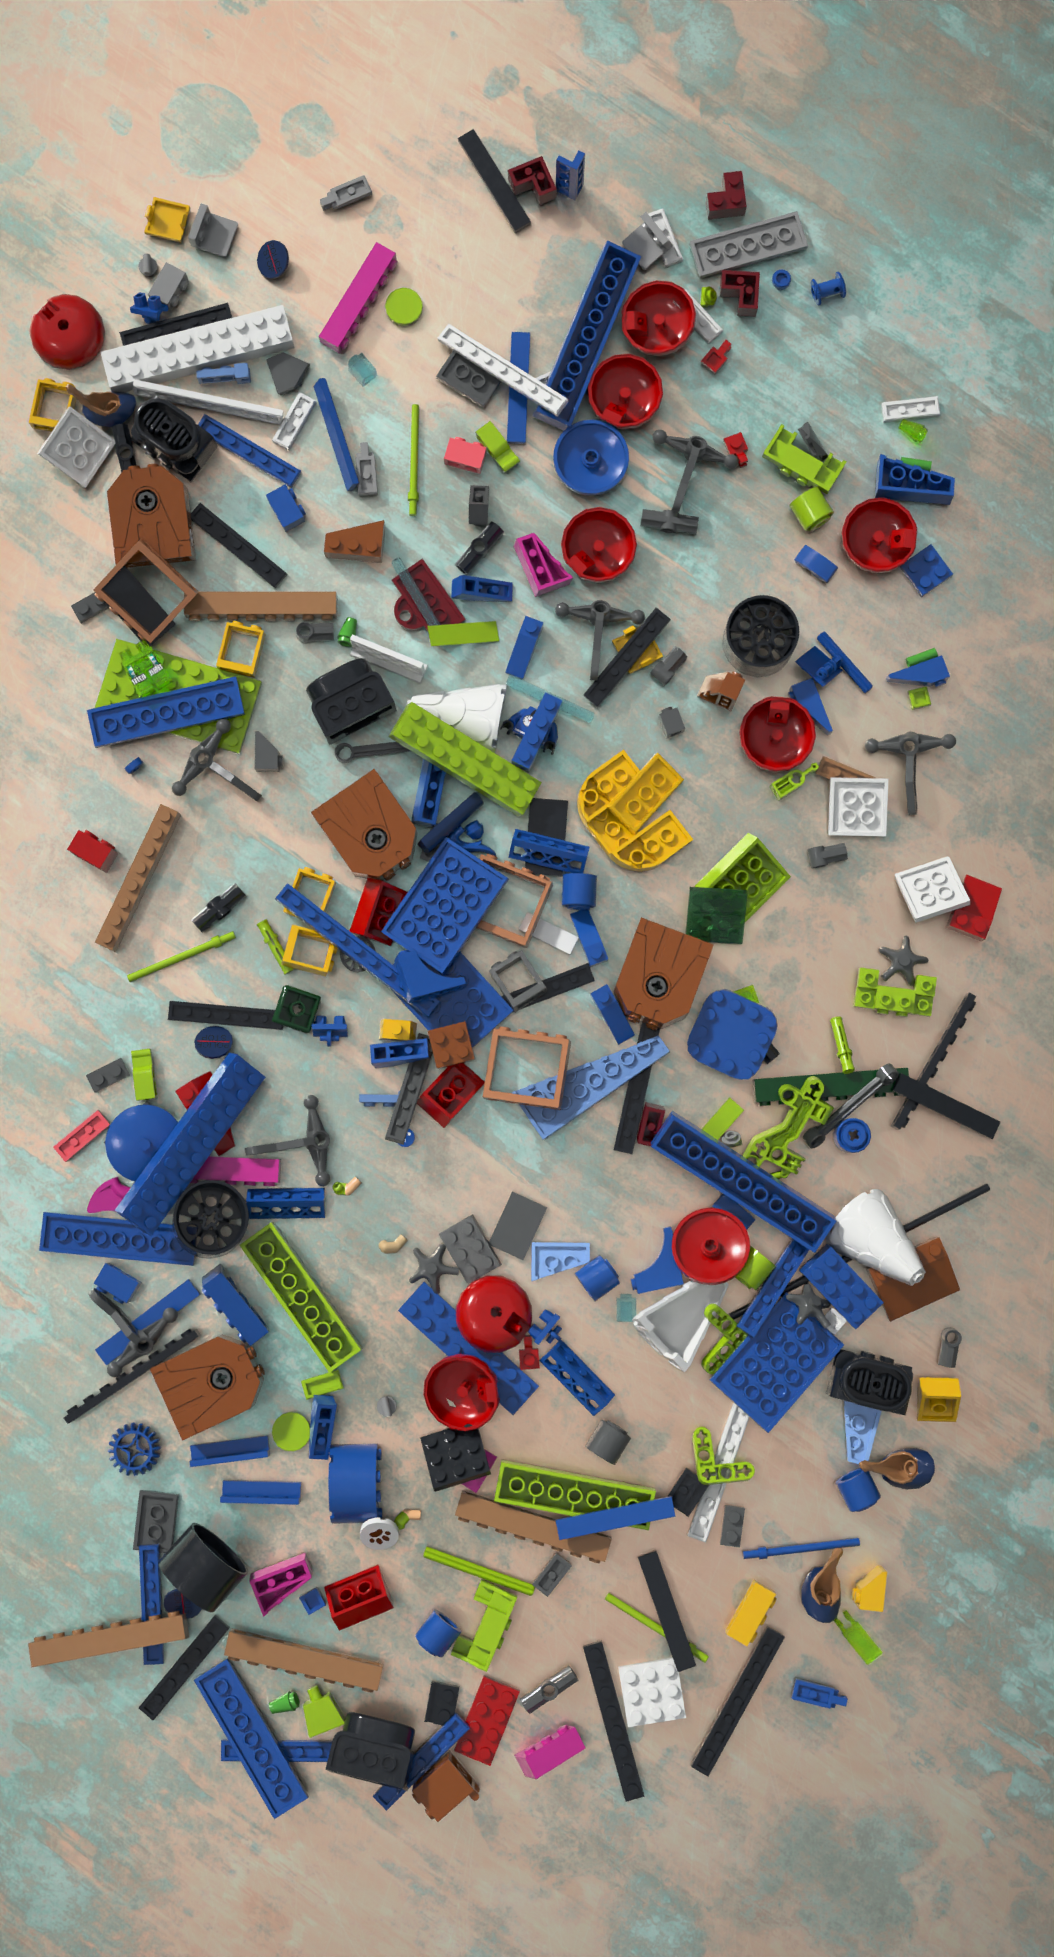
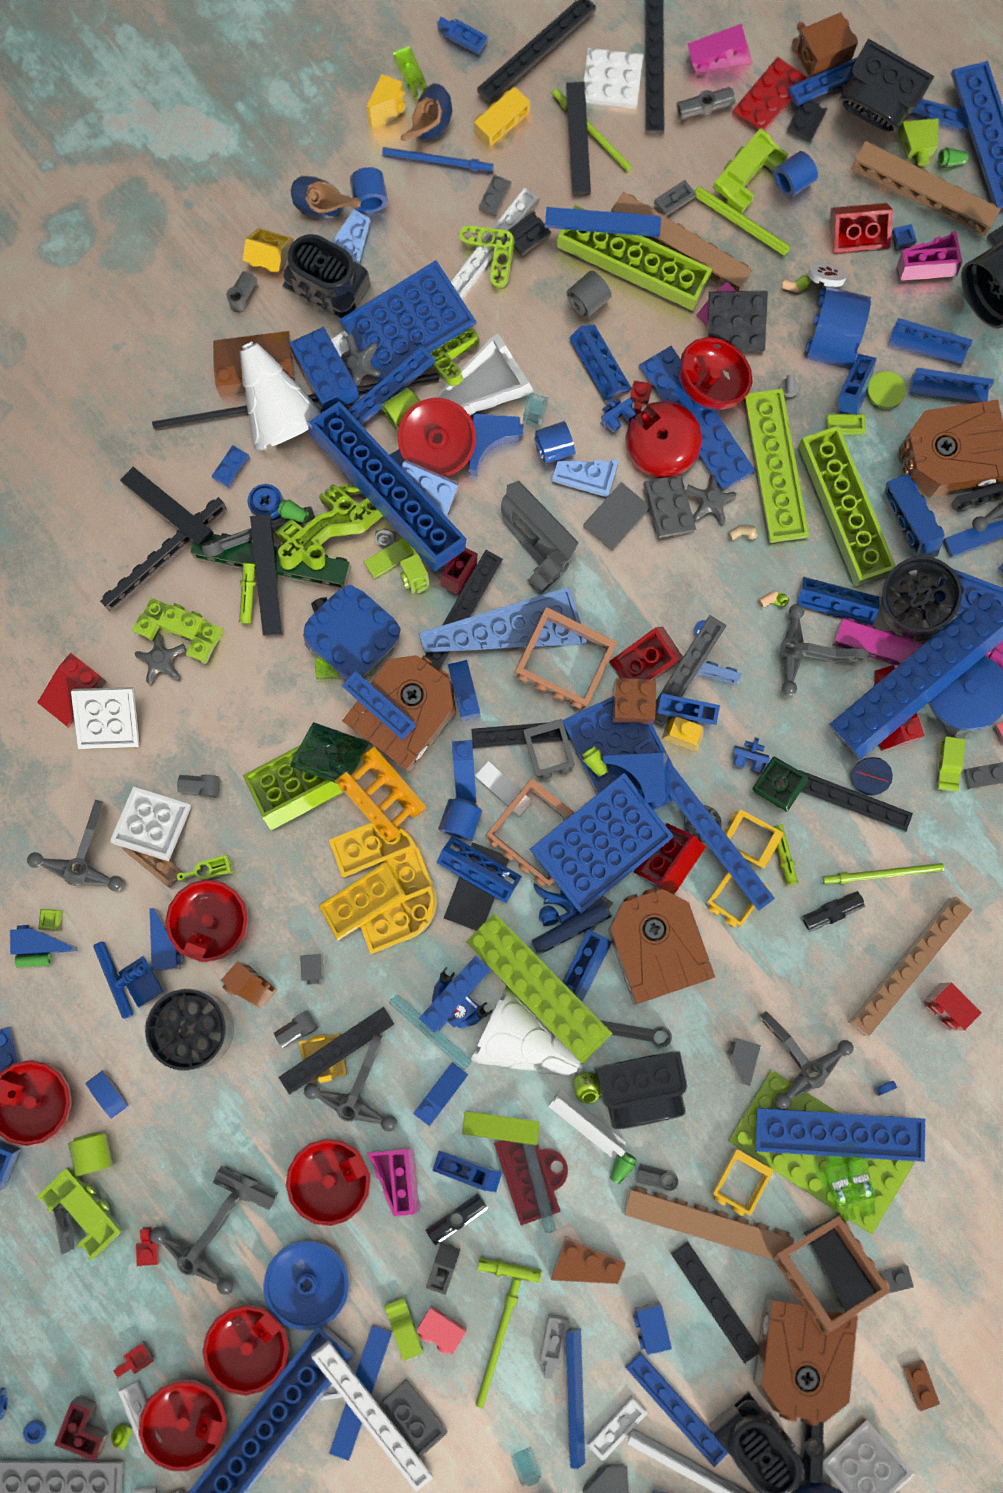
camera: 165 degrees left, 5 degrees down
none -> blue plate [211,445,250,489]
none -> black tile [250,514,283,635]
none -> bright green cone [278,499,309,523]
none -> light orange fence [335,746,427,842]
none -> blue plate [342,671,417,741]
none -> lime brick [400,553,430,593]
none -> light blue wing [402,460,459,517]
none -> lime pin [477,1257,542,1284]
none -> dark grey panel [501,481,579,594]
none -> lime head [573,1072,600,1104]
none -> lime cone [582,746,609,777]
none -> lime plate [744,388,809,543]
none -> dark orange plate [903,1360,940,1412]

